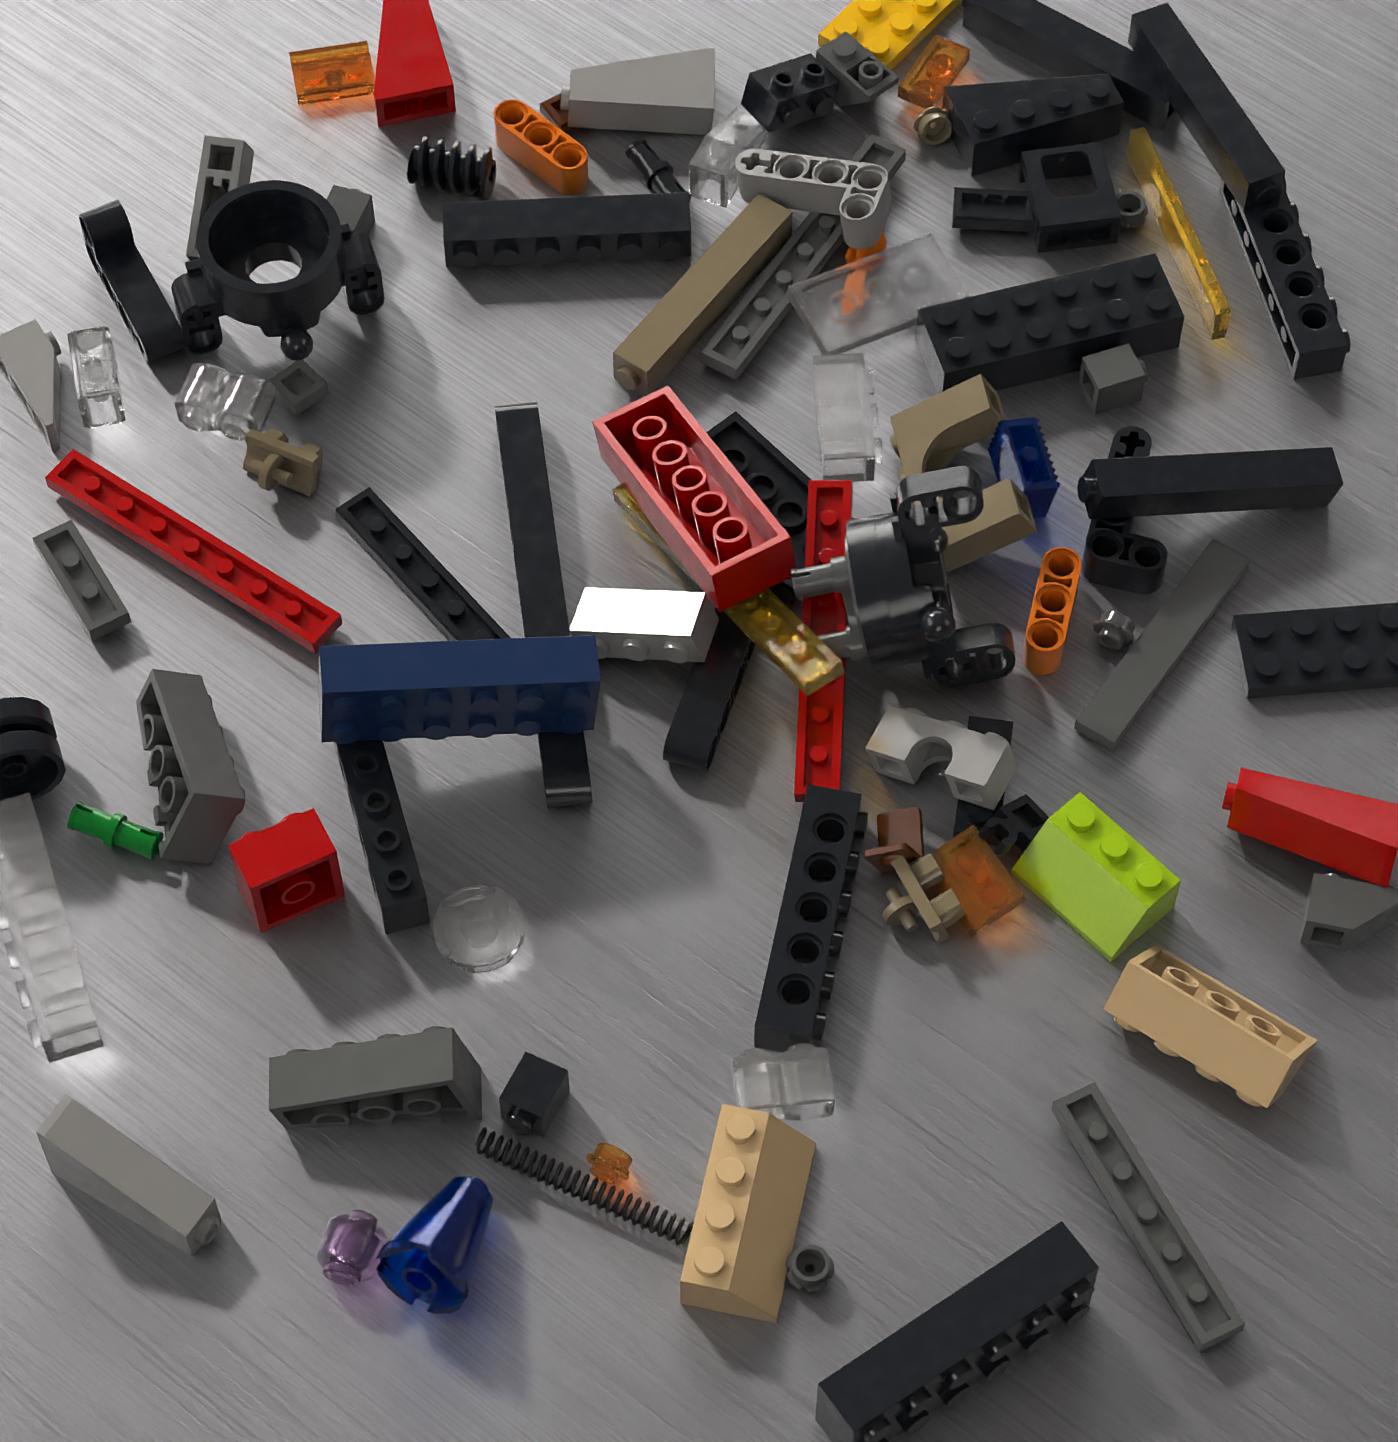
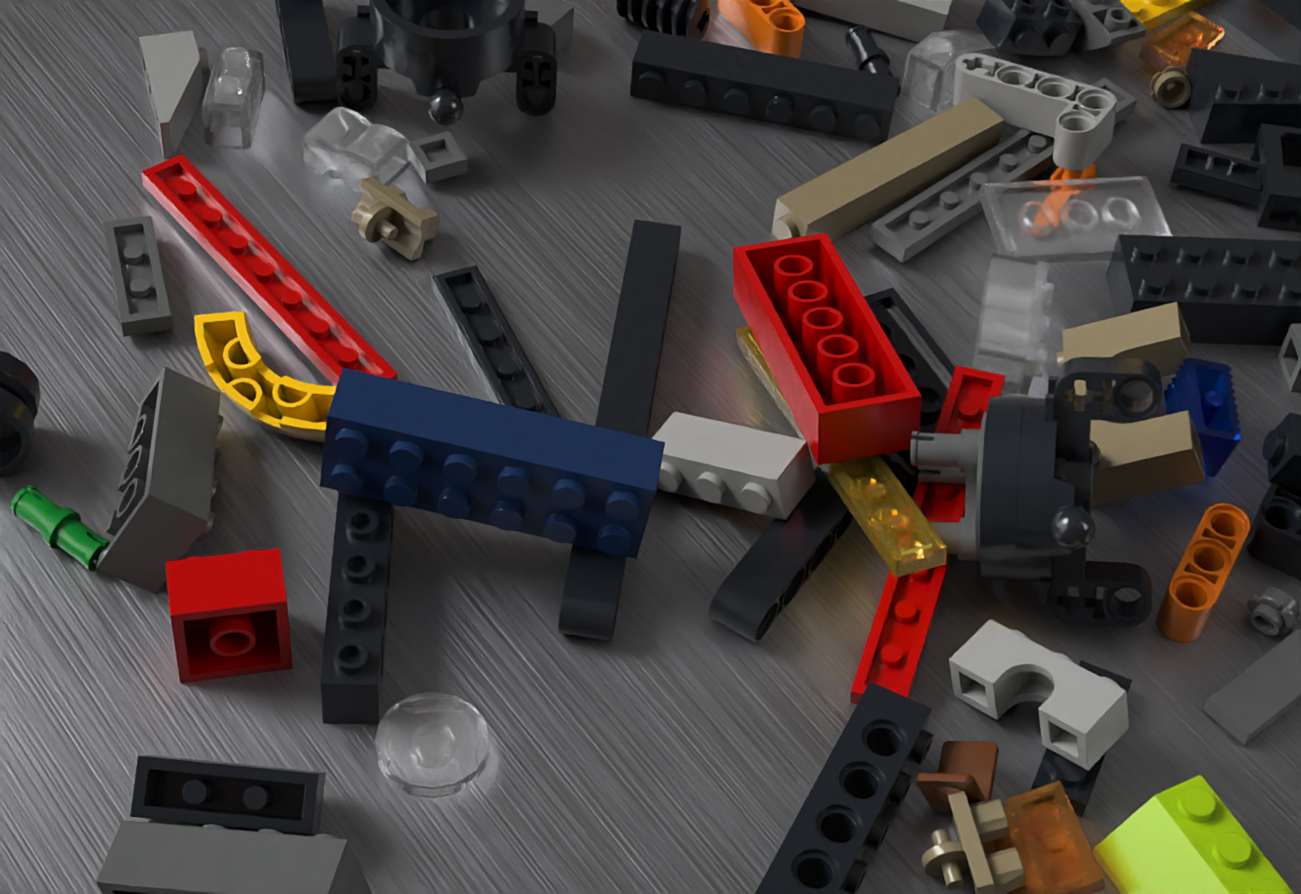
camera: 10 degrees right, 10 degrees down
black plate [978,794,1049,856] -> none
none -> black brick [130,755,326,835]
none -> yellow brick [194,311,337,442]

